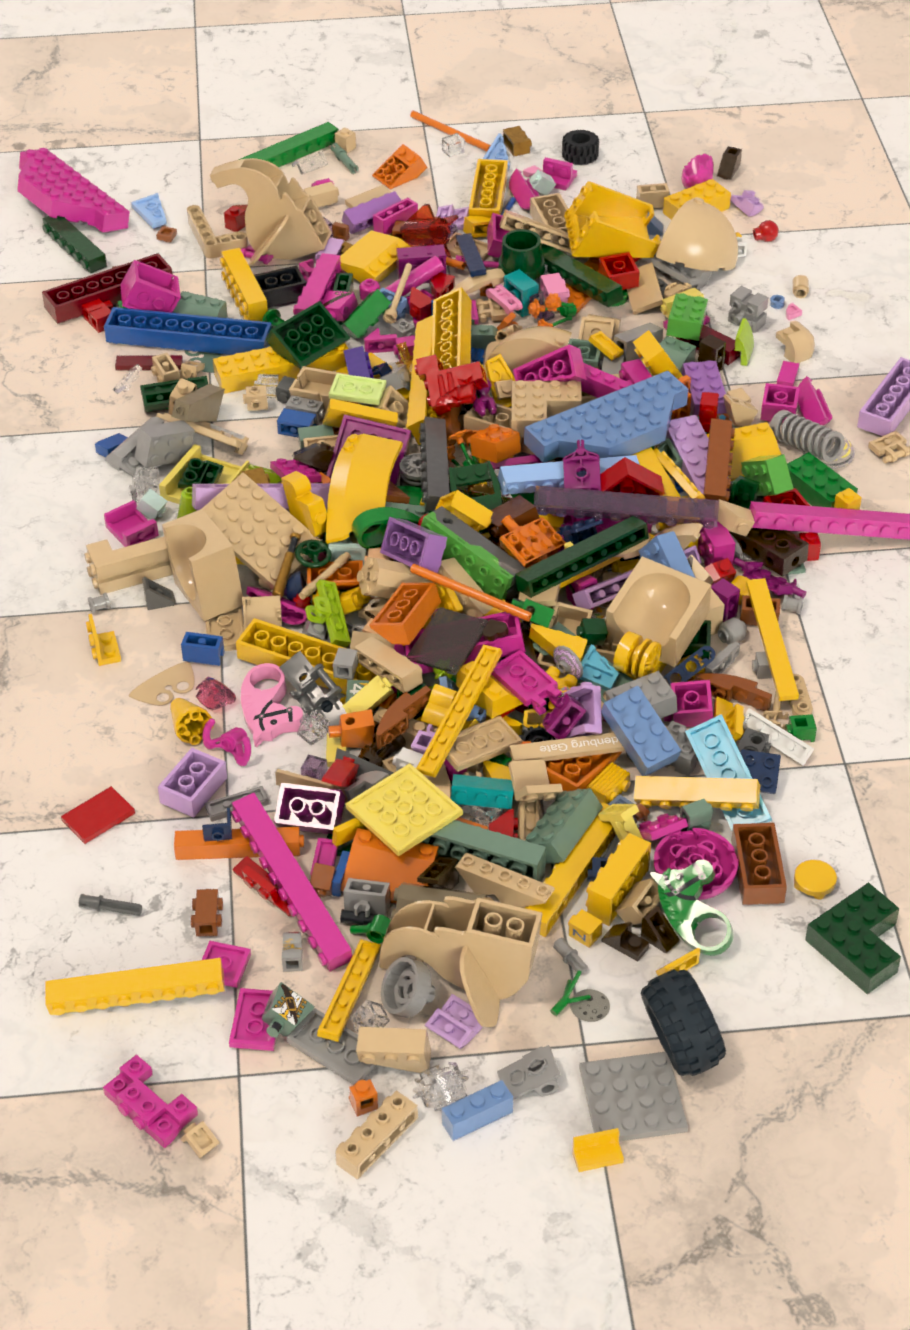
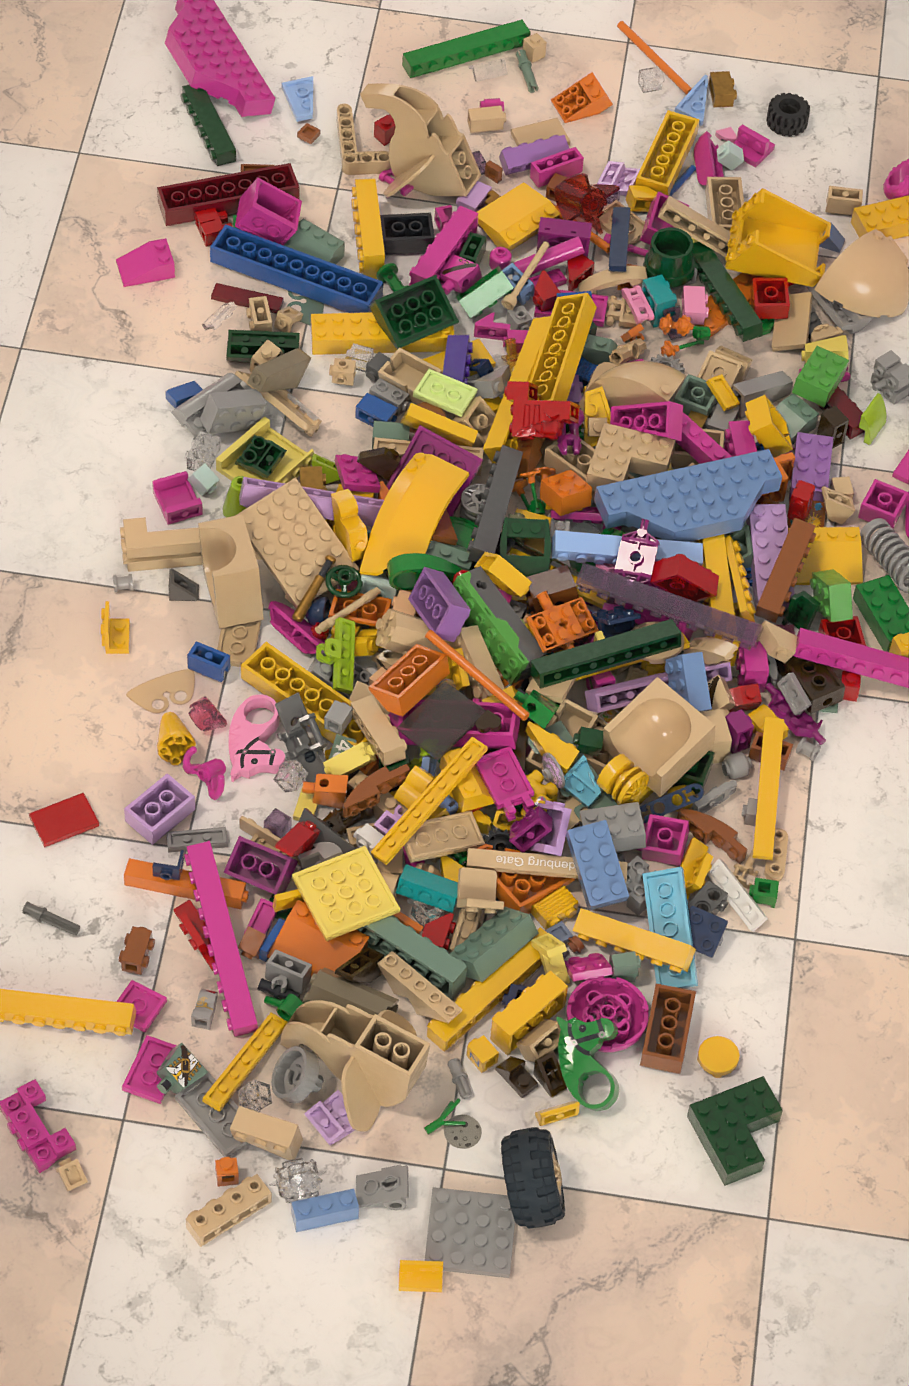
camera: 10 degrees right, 10 degrees up
tan piece [242,595,282,631] -> none
none -> dark pink slope [116,238,175,287]
none -> light grey plate [777,672,812,715]

